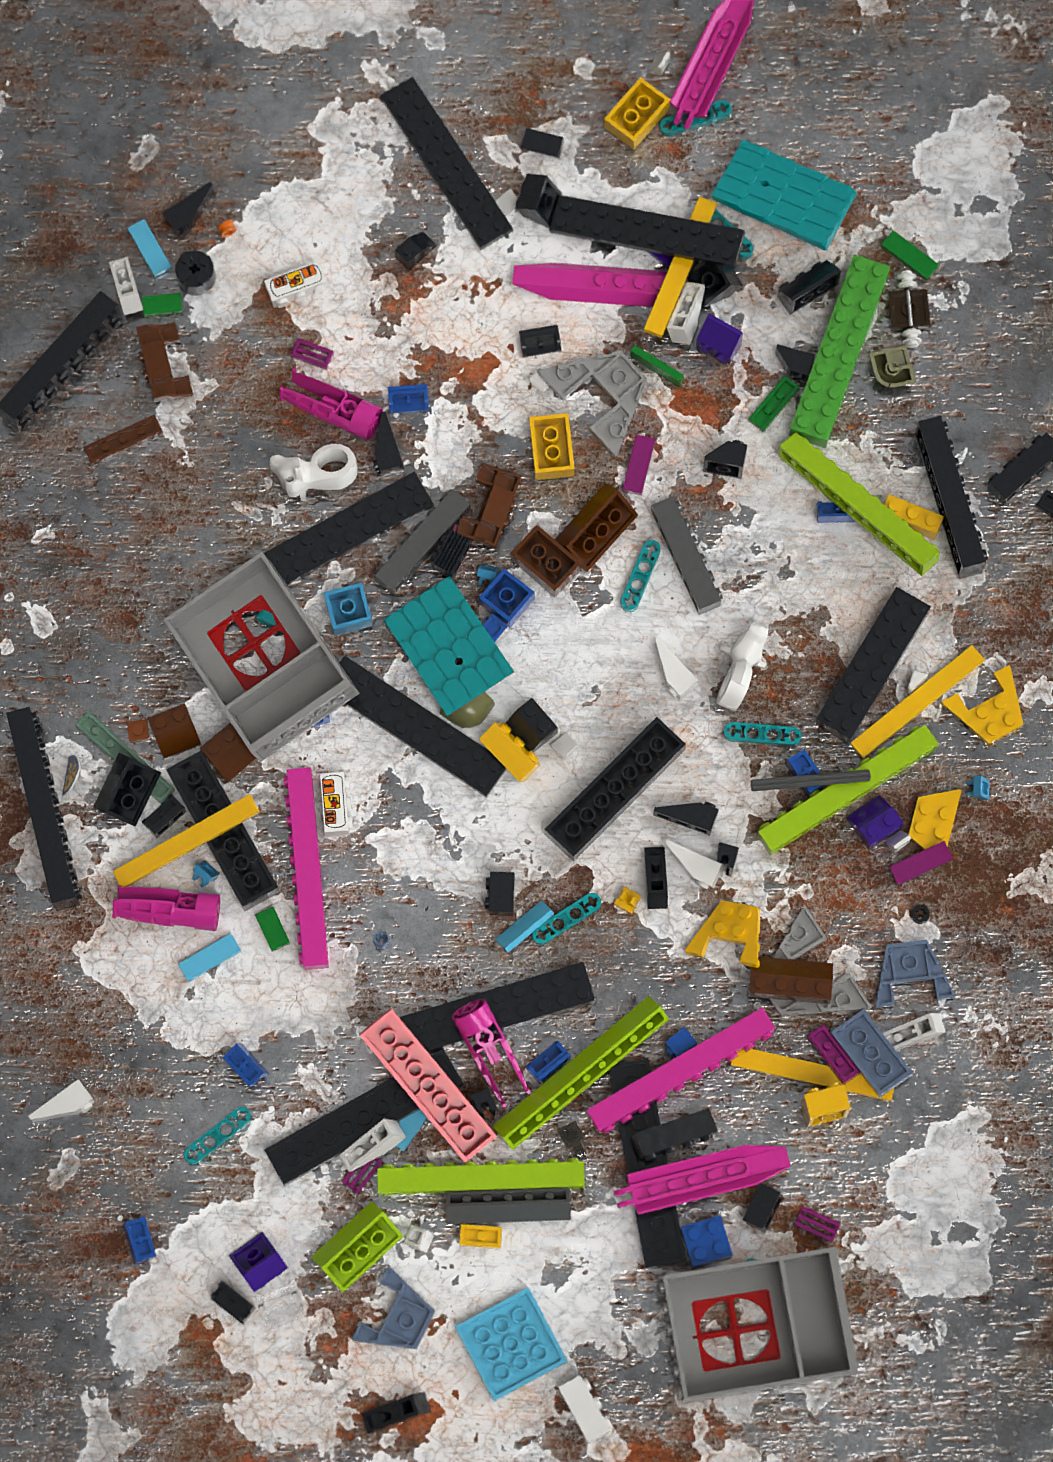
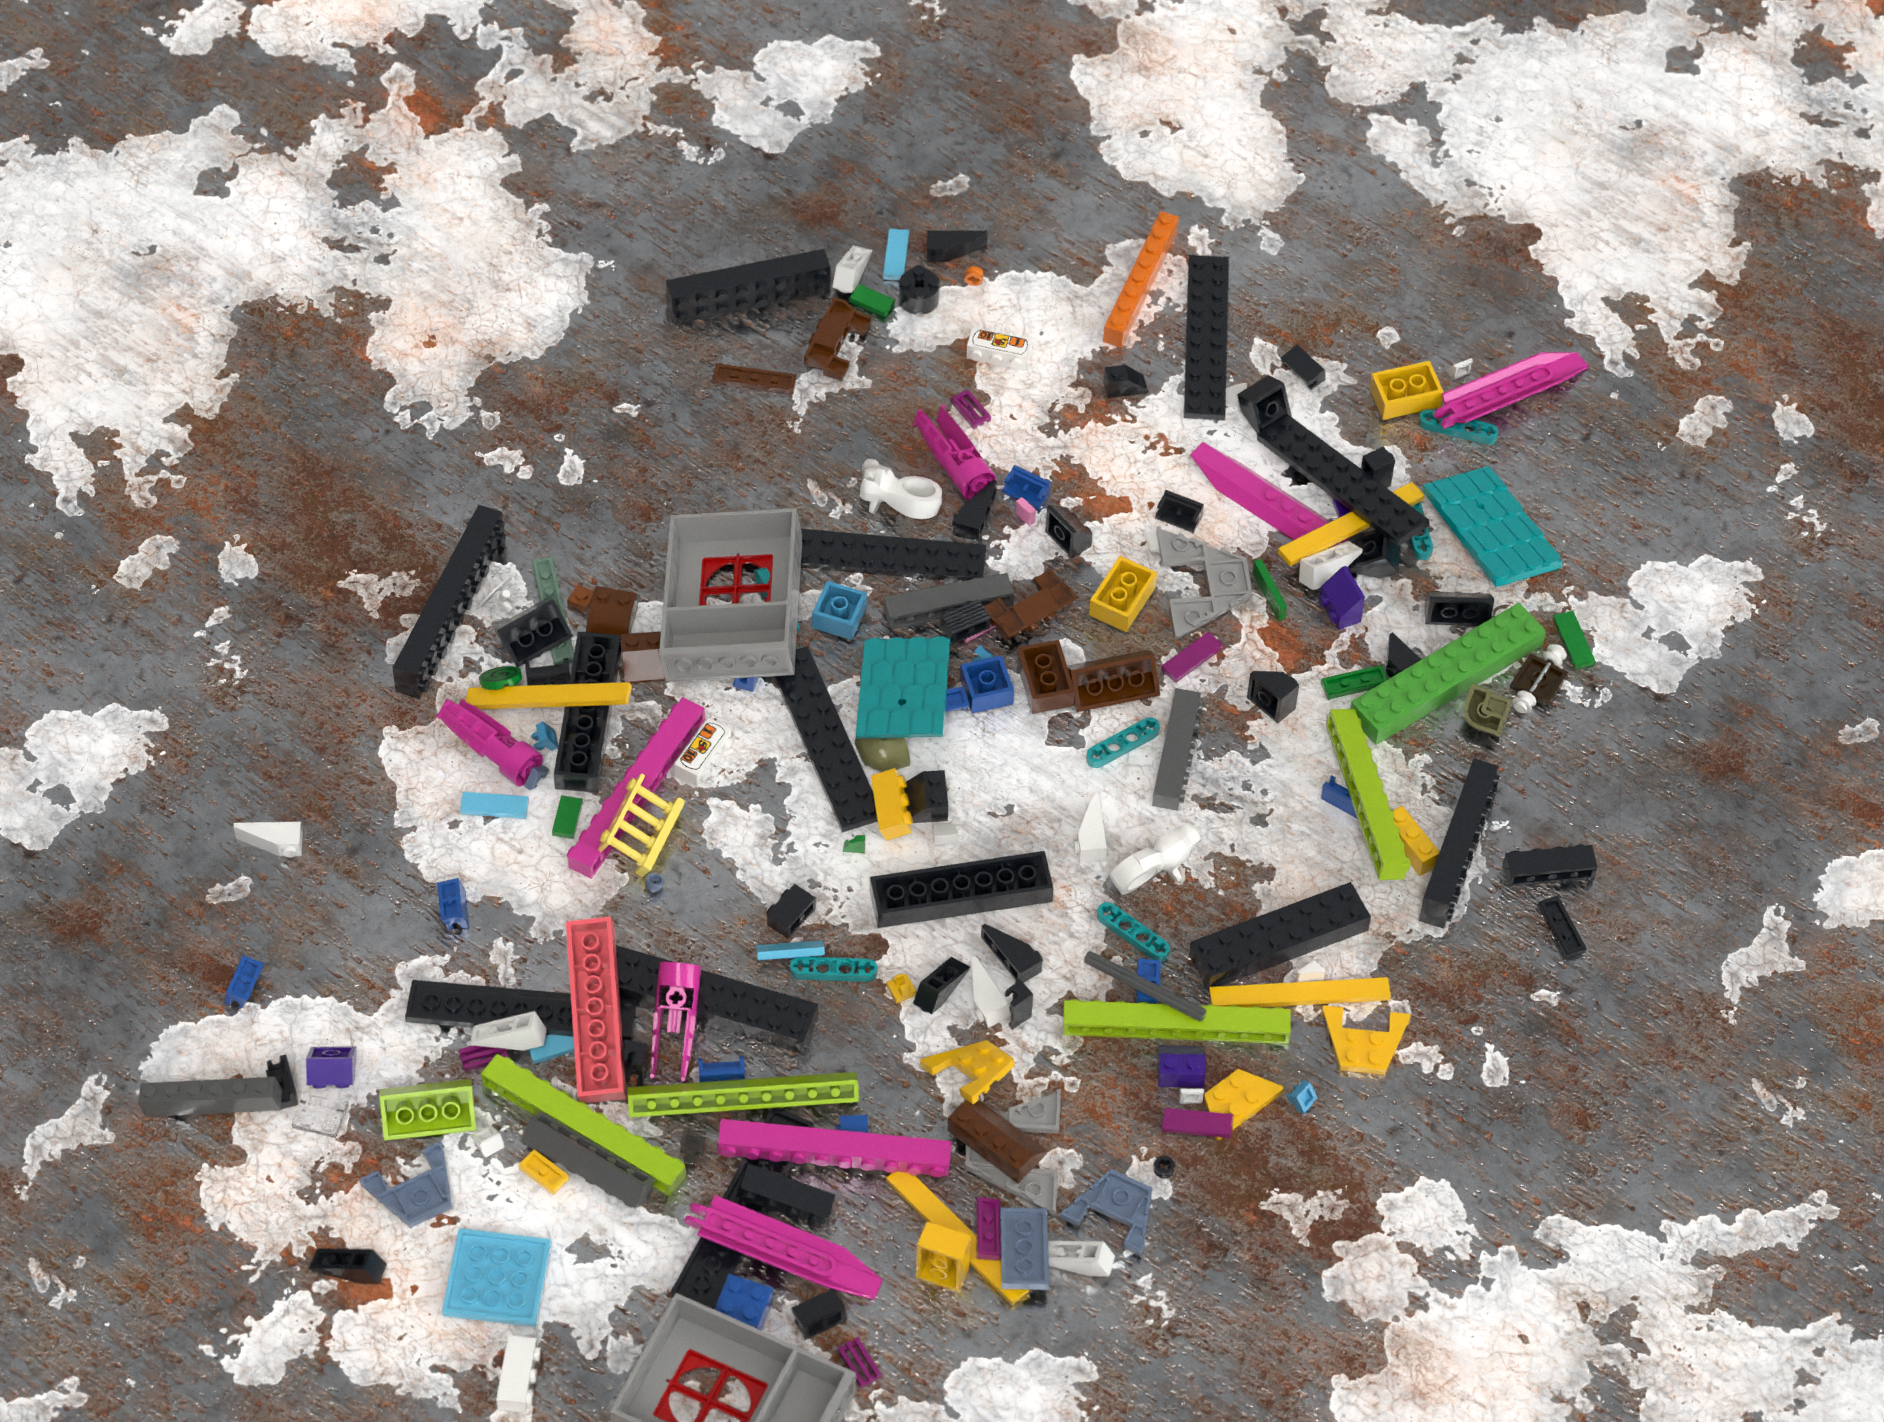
camera: 30 degrees right, 20 degrees down
teal beam [184,1107,252,1165] -> none
none -> dark grey brick [138,1077,282,1117]
none -> green tile [479,666,522,690]
none -> sand blue tile [524,765,549,790]
none -> light yellow fence [598,773,686,877]
none -> green tile [843,835,866,854]
none -> bright pink tile [1015,497,1036,526]
none -> black slope [1045,505,1092,558]
none -> orange brick [1103,211,1179,348]
none -> black brick [1361,446,1395,488]

